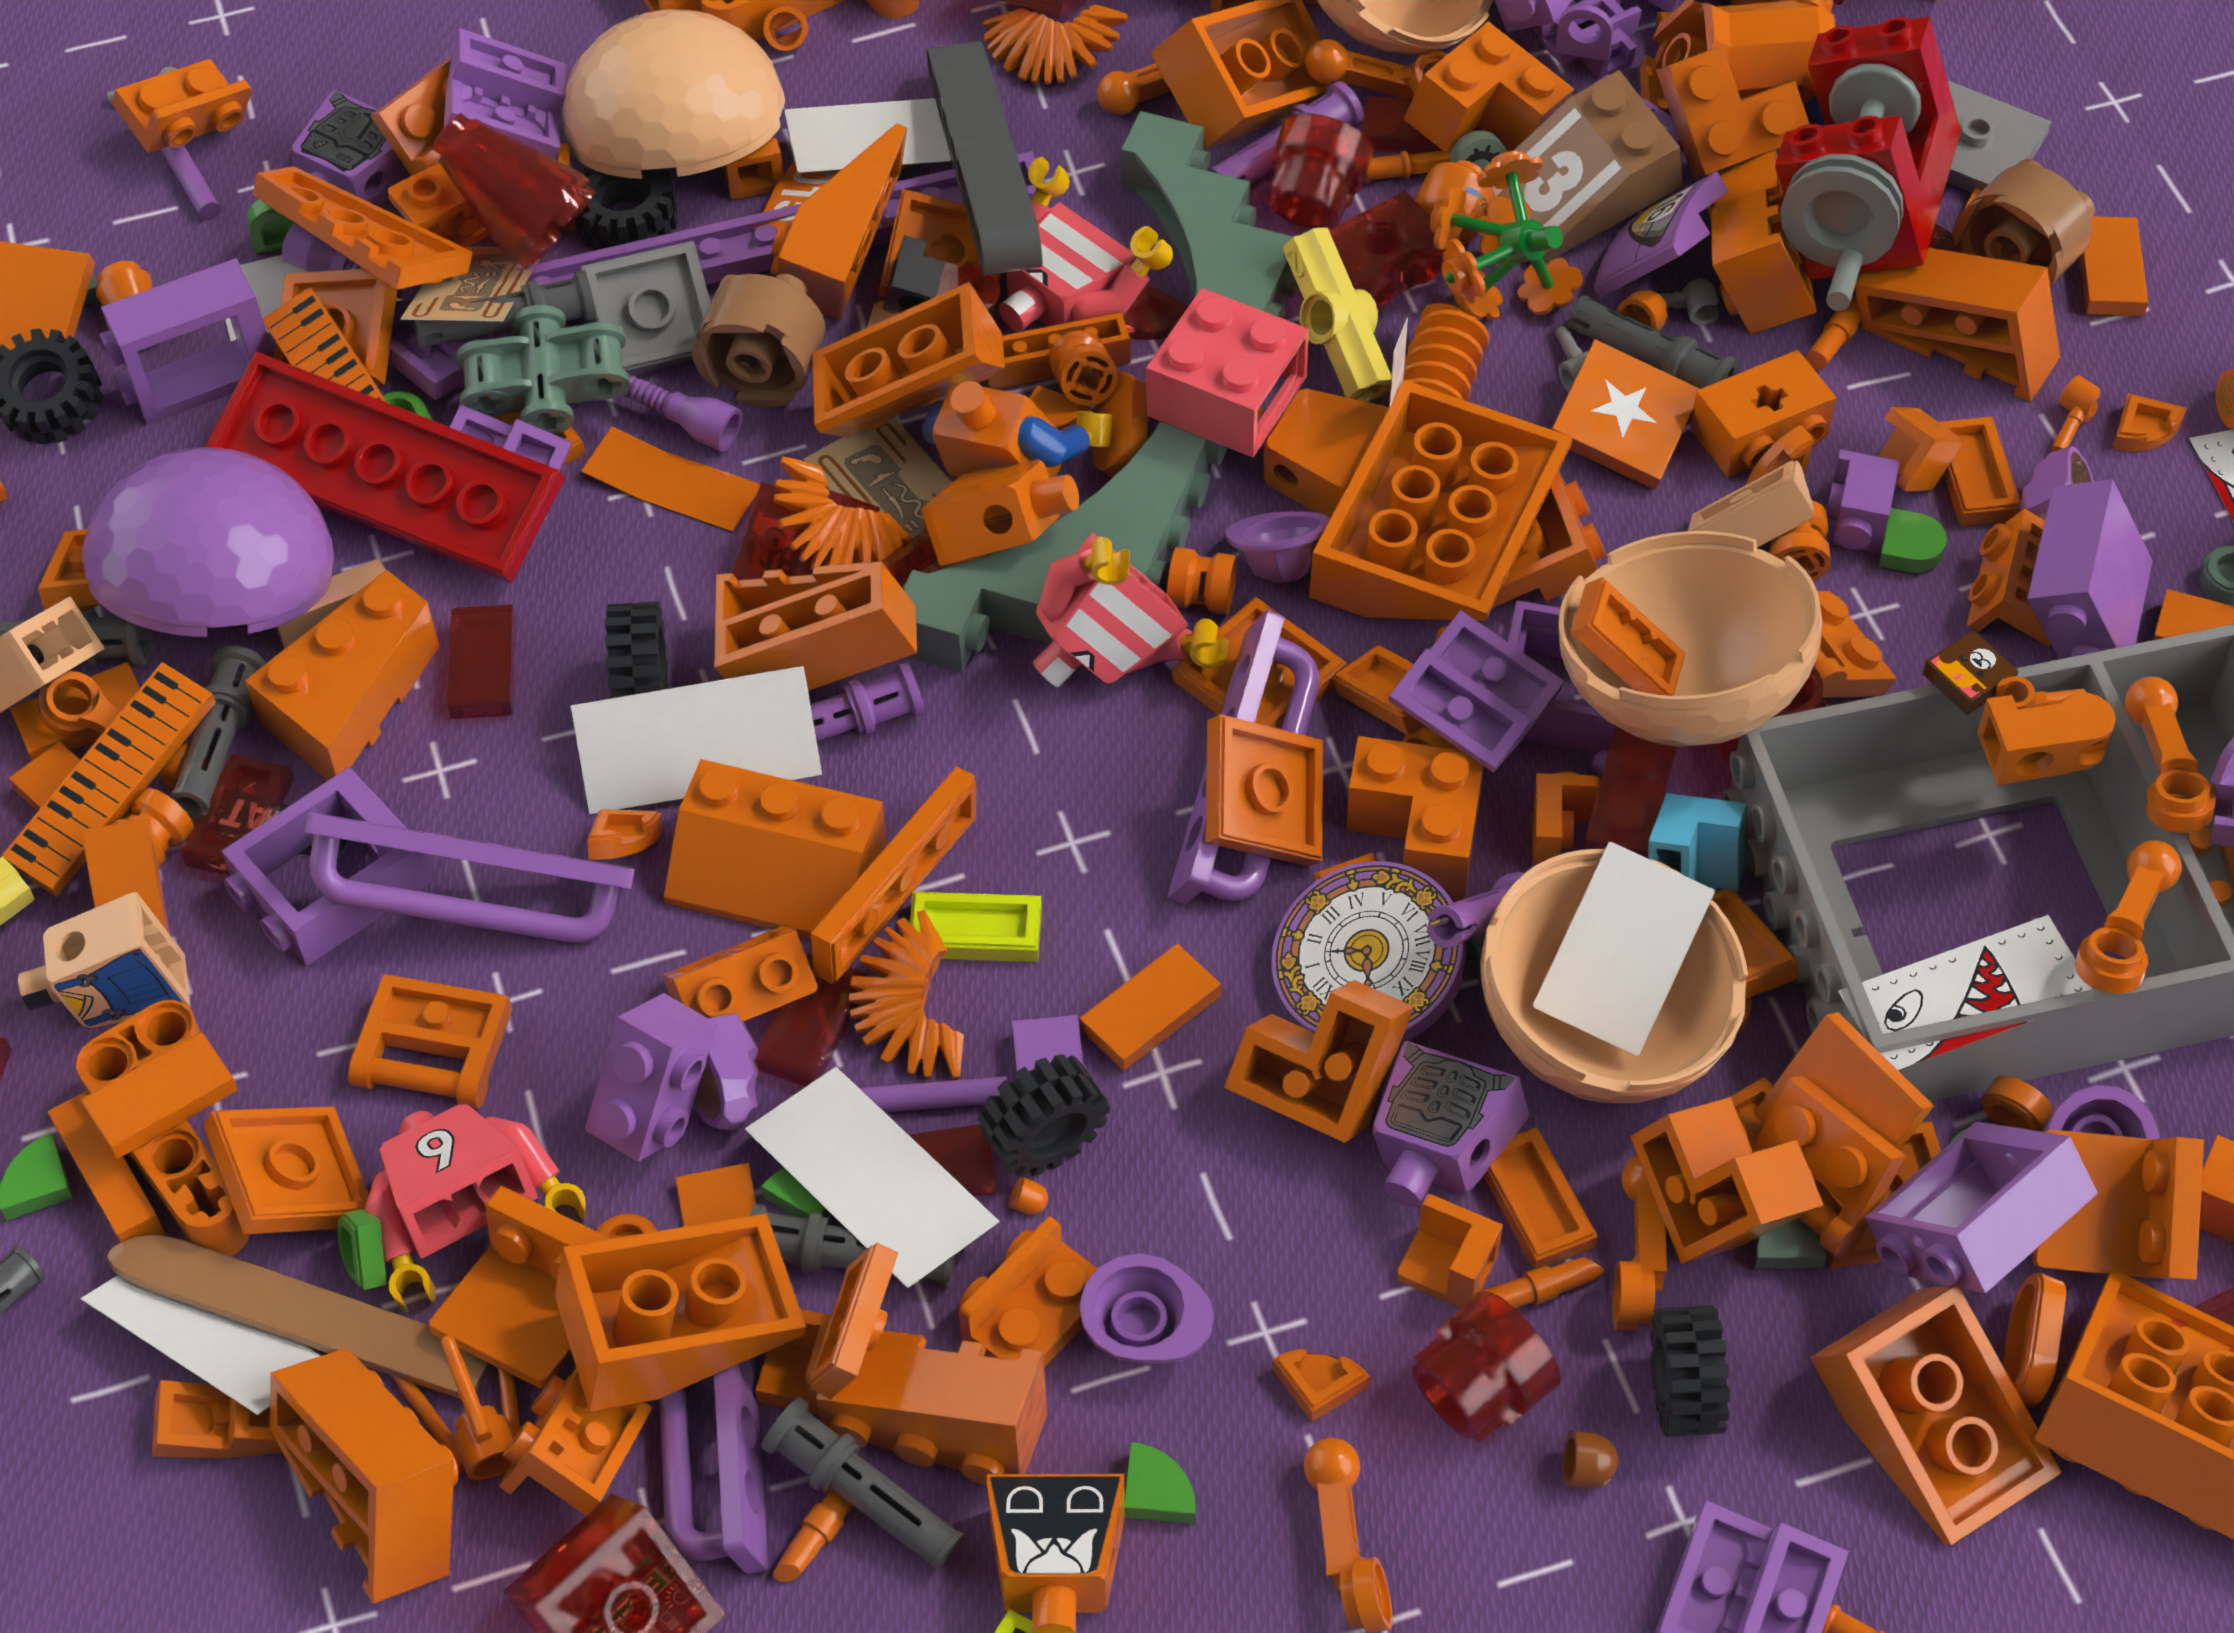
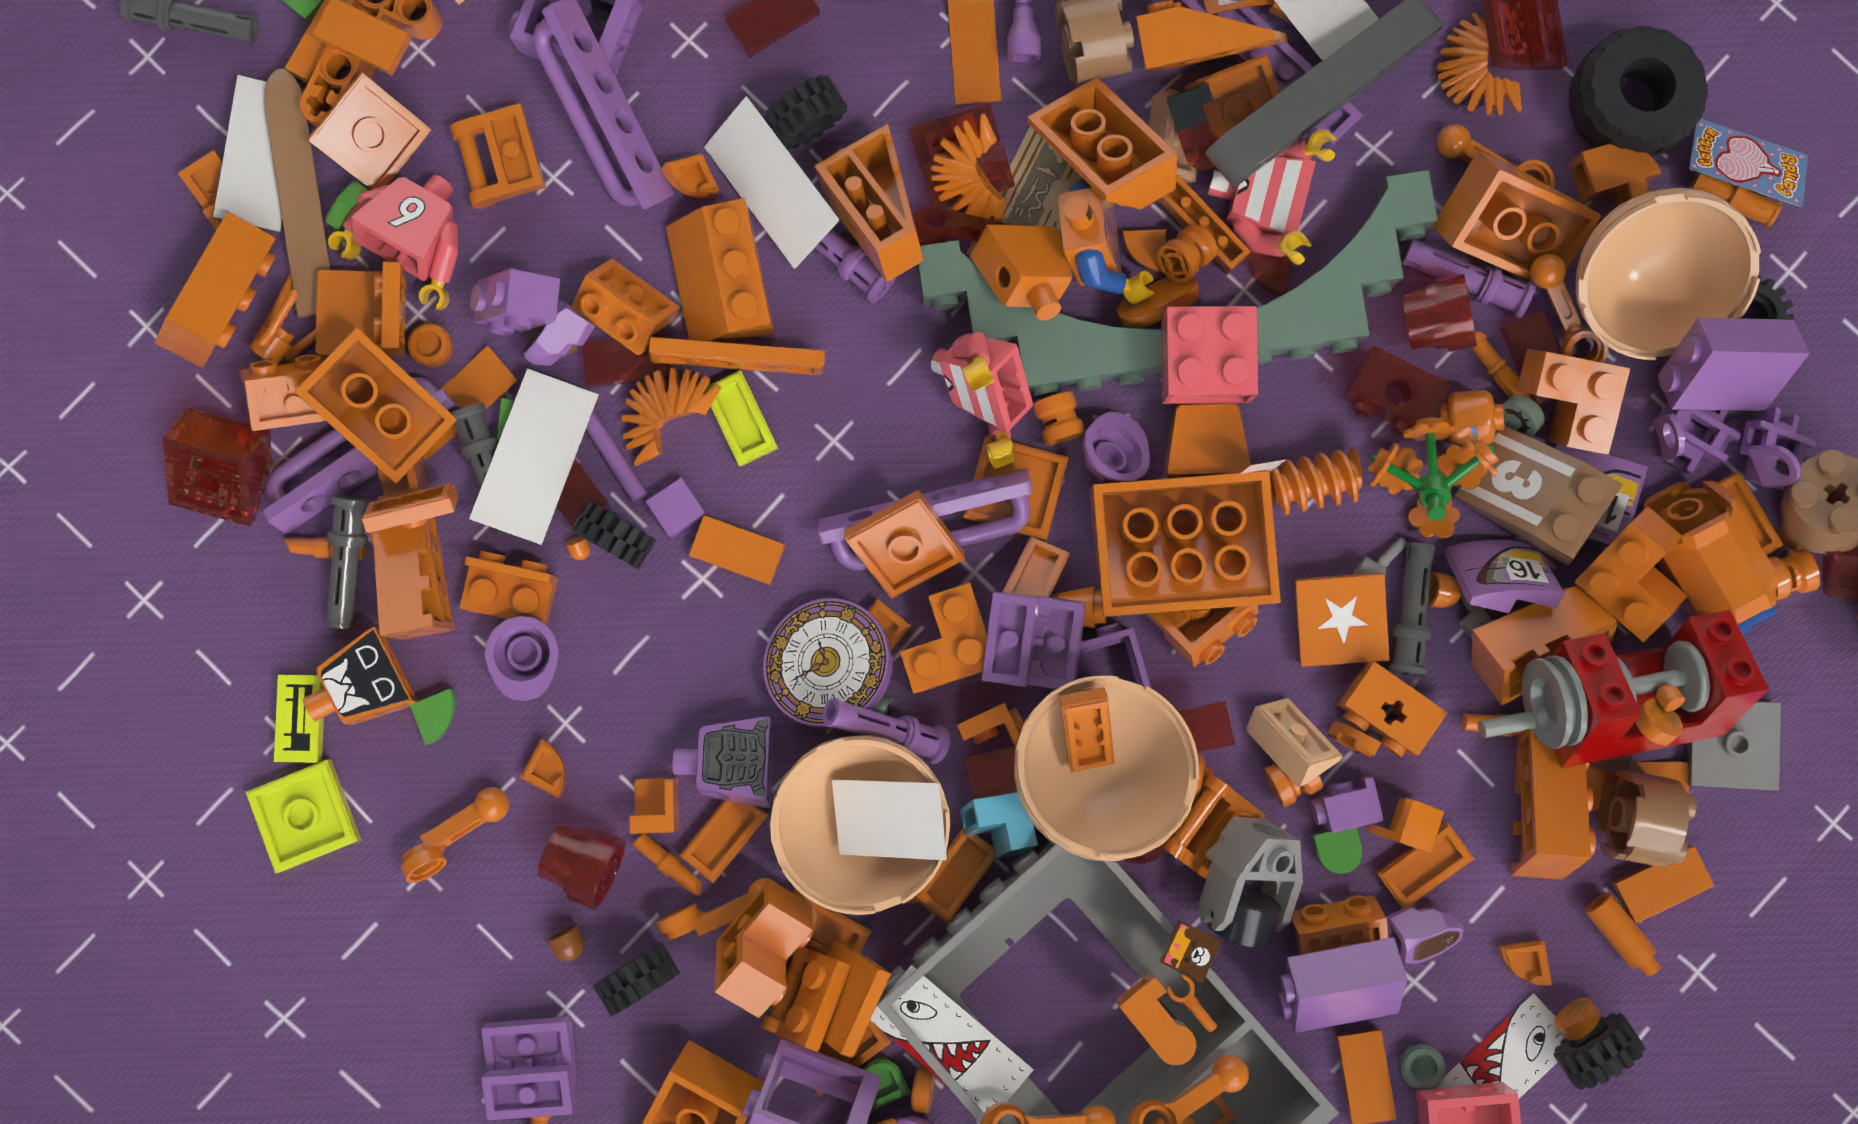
camera: 65 degrees right, 30 degrees up
orange brick [1224,980,1414,1143] -> none
light yellow piece [1282,228,1392,402] -> none
orange hand [2051,375,2100,452] -> none
none -> light grey piece [1199,816,1303,948]
none -> orange cylinder [1584,892,1661,977]
none -> orange tile [1635,699,1683,745]
none -> orange piece [1656,684,1685,712]

